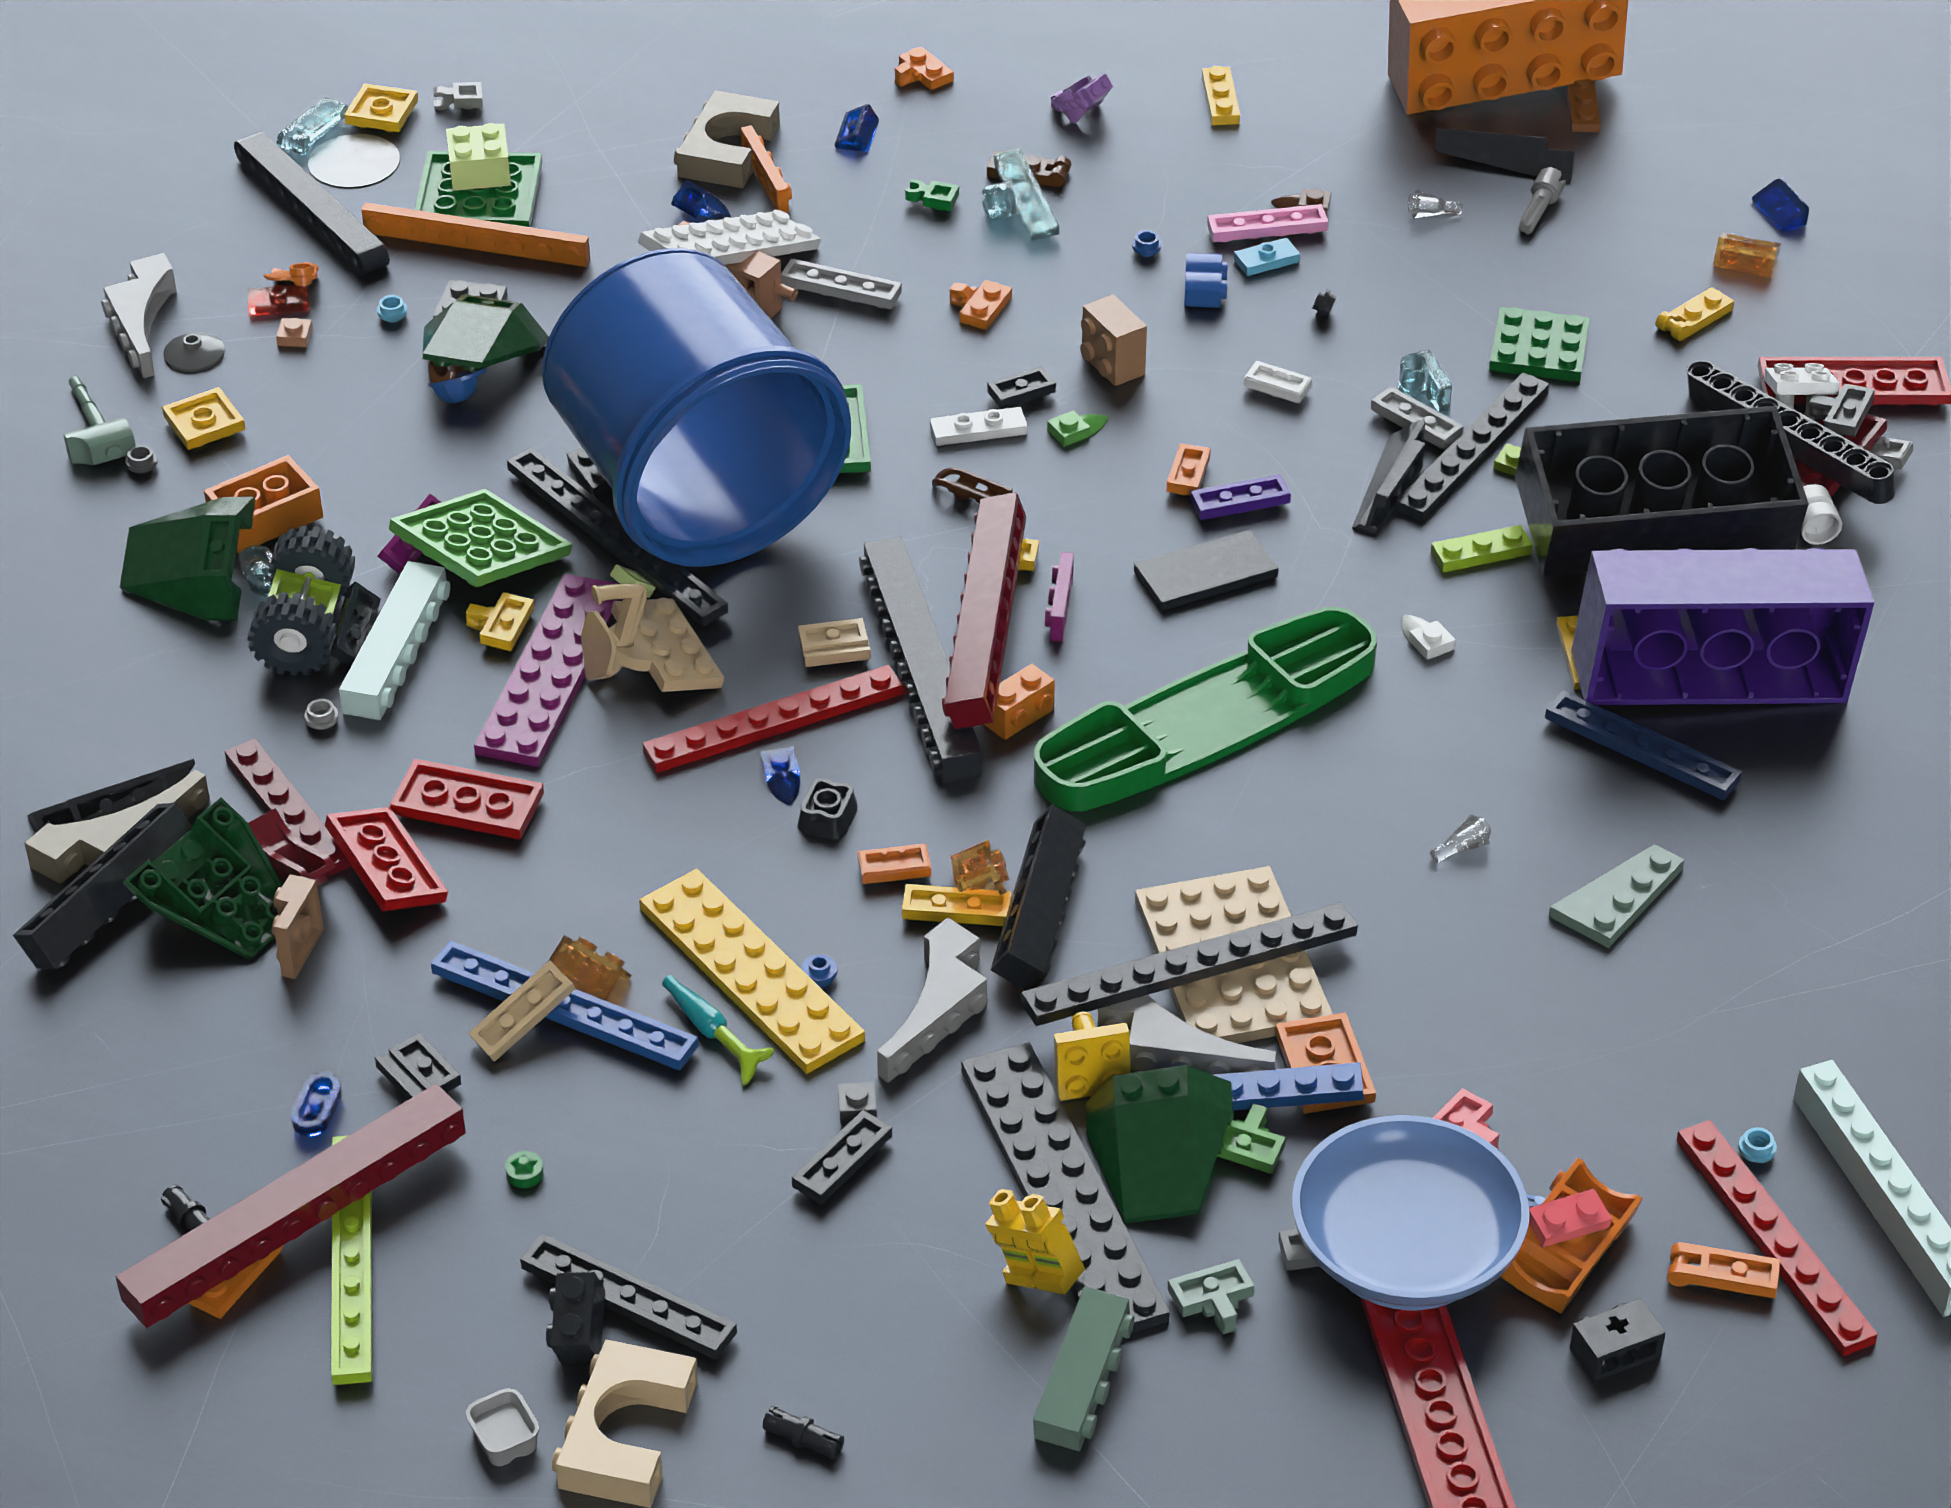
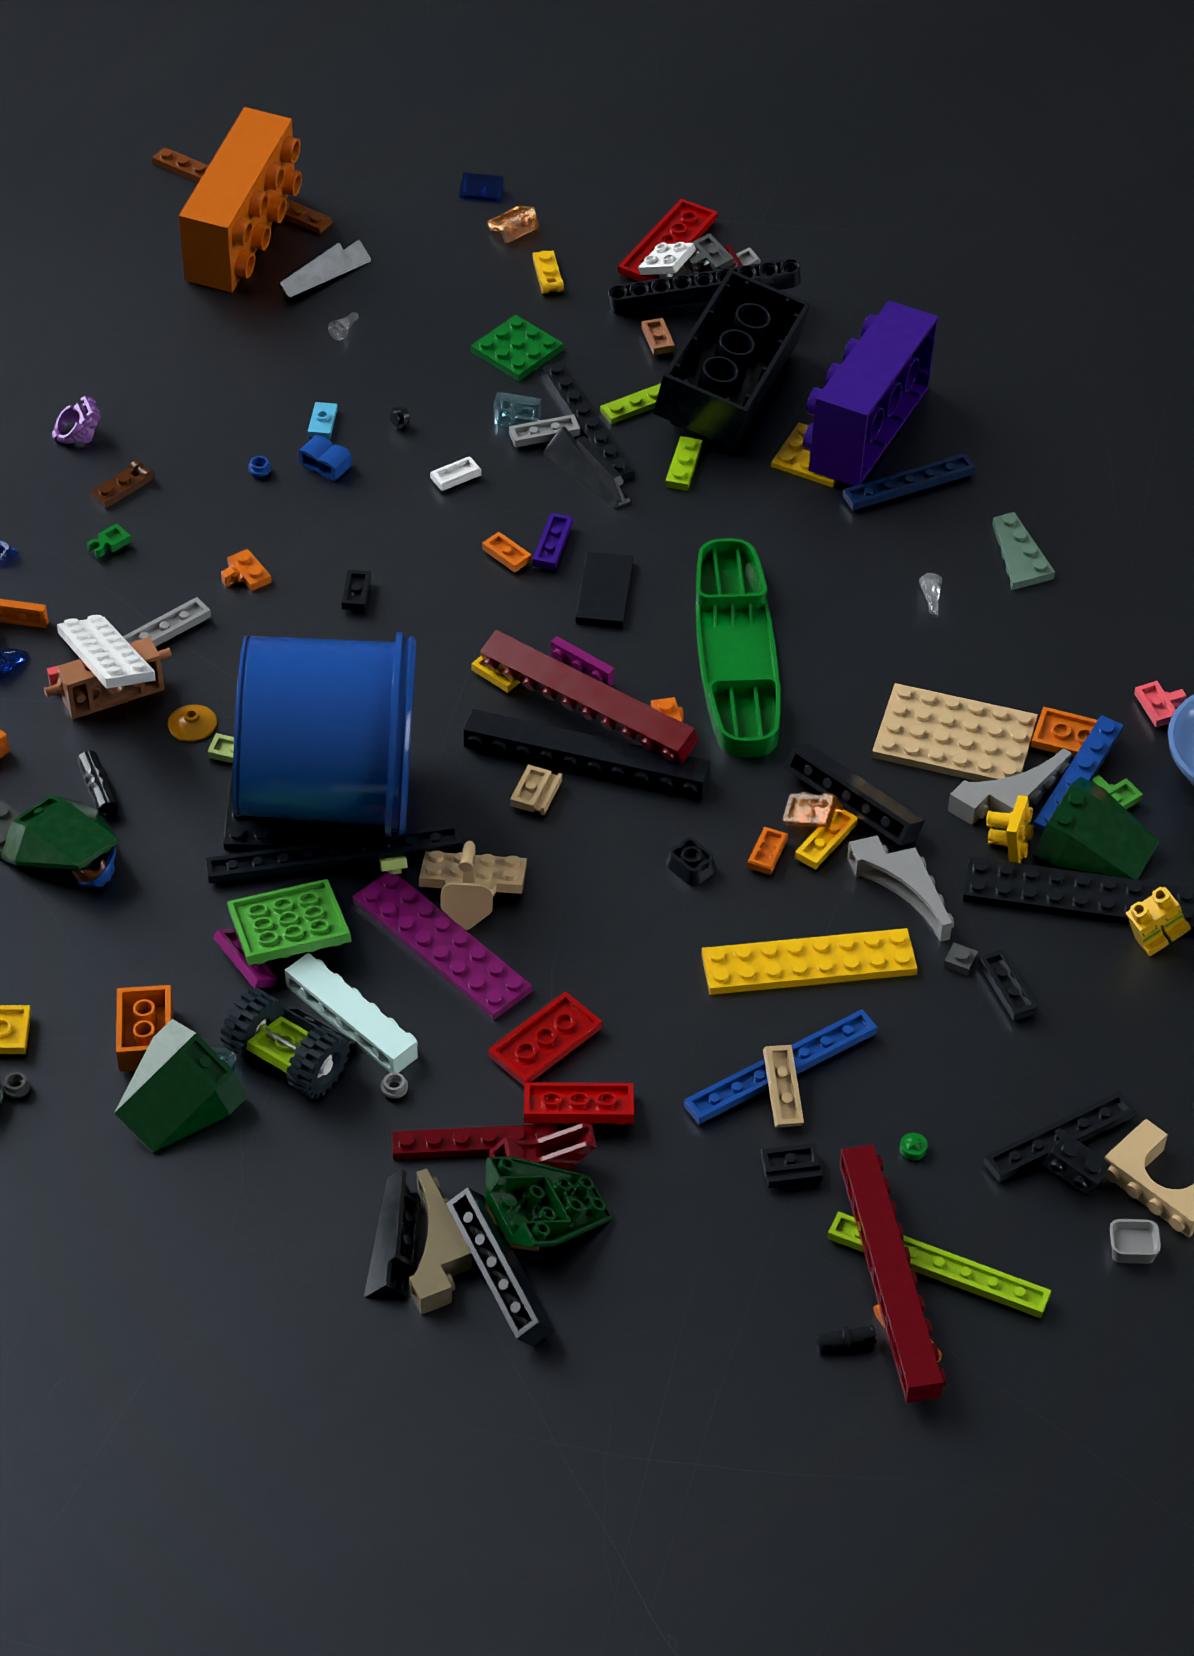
camera: 60 degrees left, 5 degrees up
medium nougat plate [272,874,324,979] -> none
clear blue plate [291,1072,342,1137] -> none
yellow hinge [466,592,534,651] -> none
clear orange bracket [548,935,632,1001] -> none
red plate [642,664,903,773] -> none
piece [662,975,774,1085] -> none
clear blue plate [760,746,800,805] -> none
blue plate [802,954,838,988] -> none
white plate [930,407,1027,446] -> none
reddish brown piece [932,467,1013,504] -> none
clear light blue plate [982,149,1060,241] -> none
plate [1020,902,1358,1026] -> none
bright green plate [1047,410,1108,447] -> none
medium nougat brick [1080,294,1147,386] -> none
yellow plate [1202,66,1240,125] -> none
bright pink plate [1207,204,1328,242] -> none
plate [1271,188,1331,217] -> none
white plate [1402,614,1455,660] -> none
light grey piece [1518,167,1566,234] -> none

